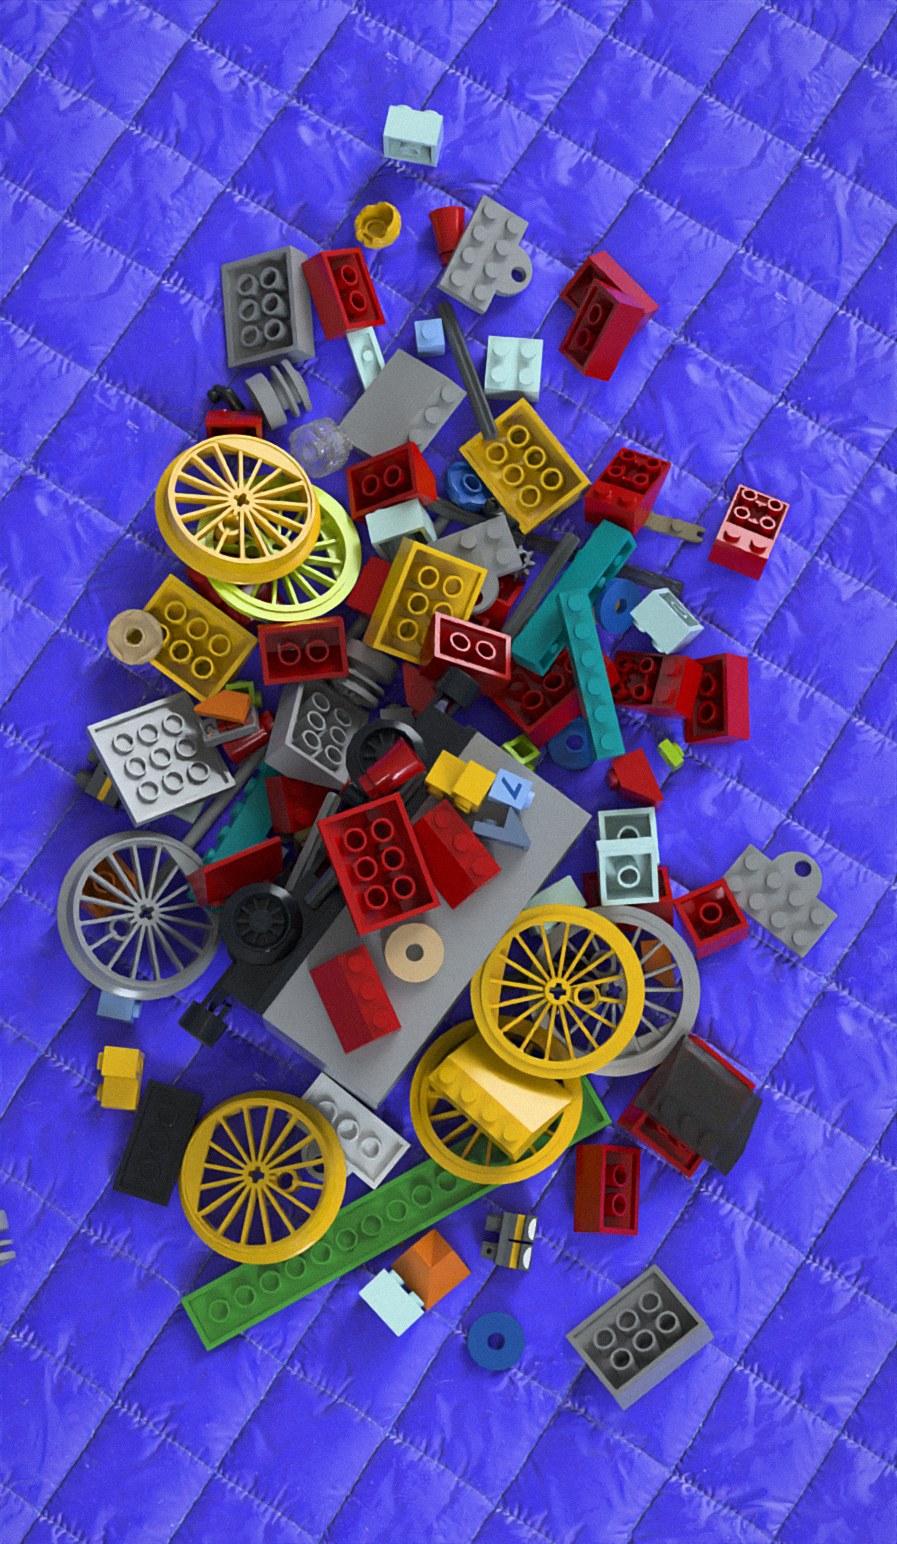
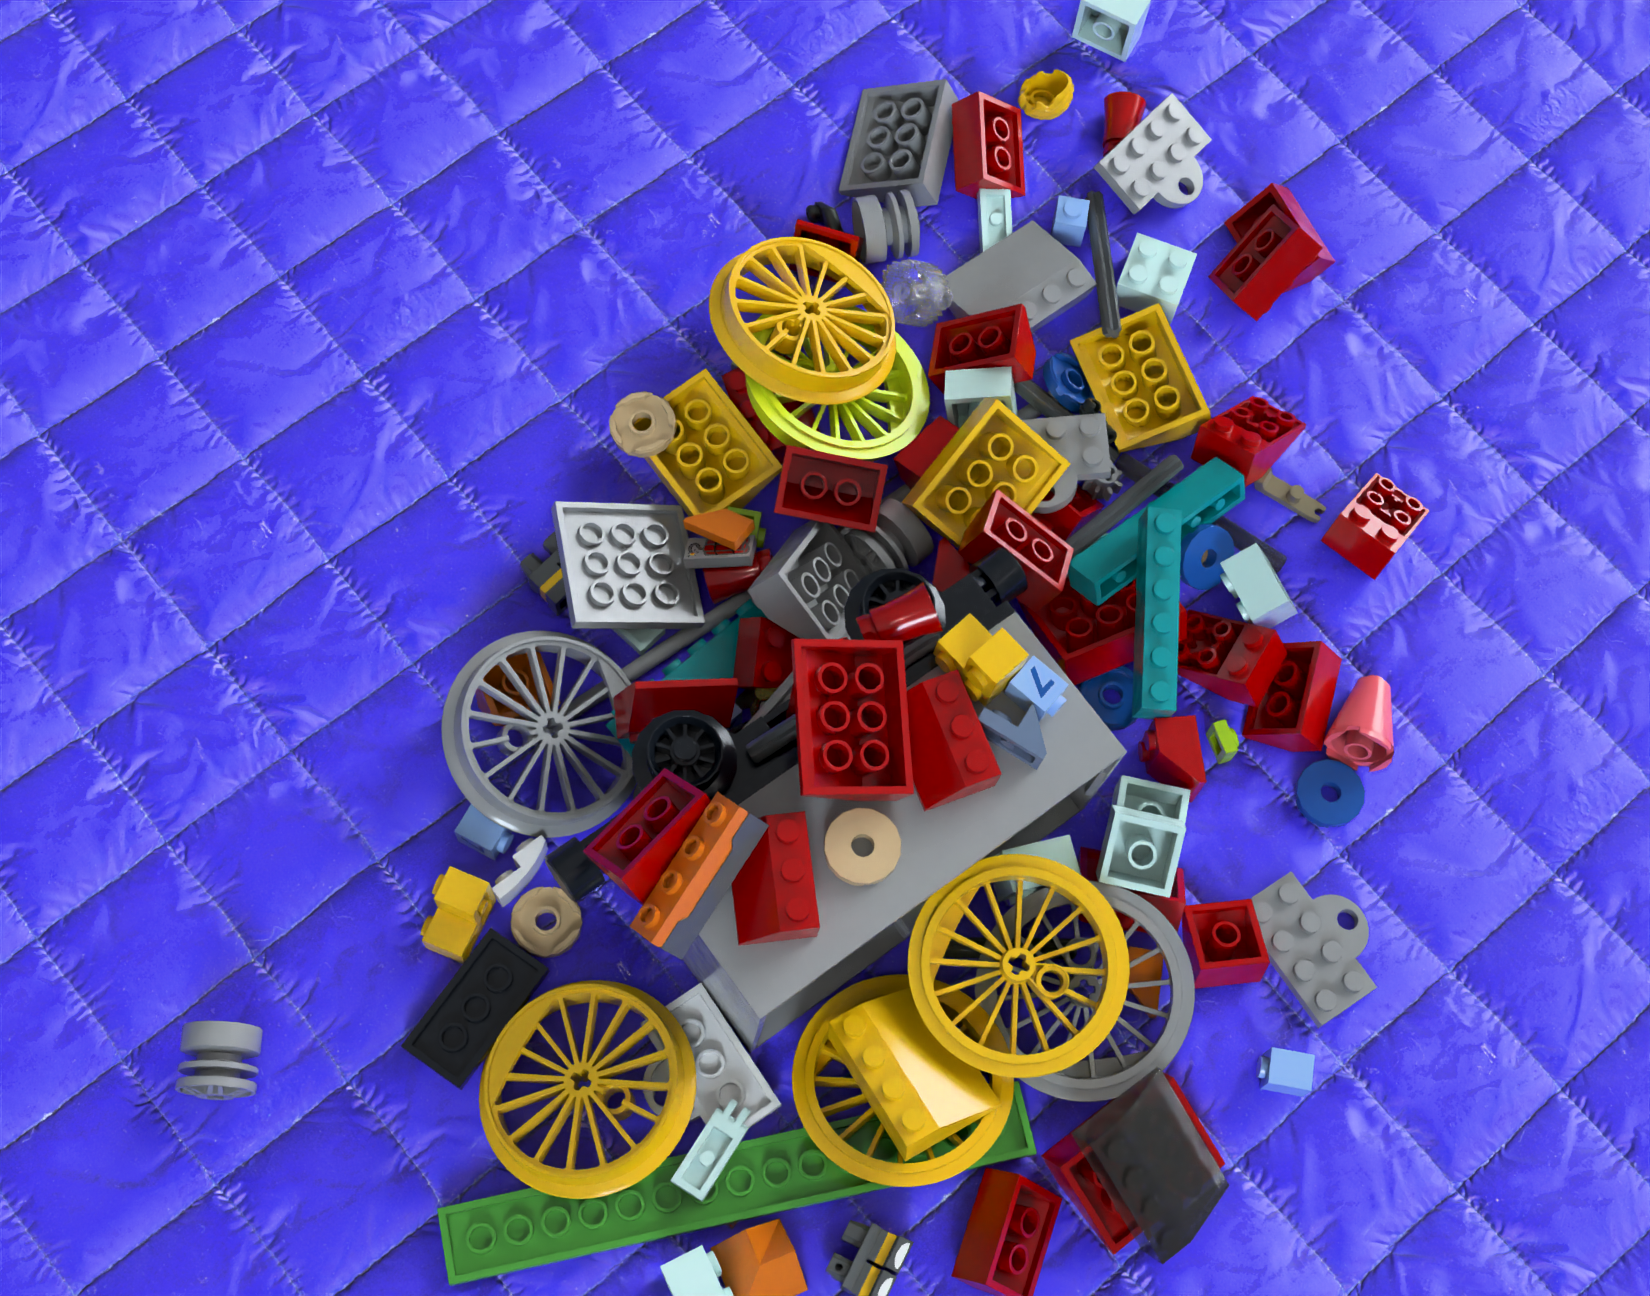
camera: 10 degrees right, 10 degrees down
none -> white slope [492,835,548,907]
none -> tan tile [511,886,582,958]
none -> red slope [583,768,711,905]
none -> orange piece [630,792,769,960]
none -> light aqua hinge [670,1099,751,1202]
none -> light blue brick [1256,1047,1315,1097]
none -> blue tile [1294,759,1365,828]
none -> coral cone [1324,675,1394,772]

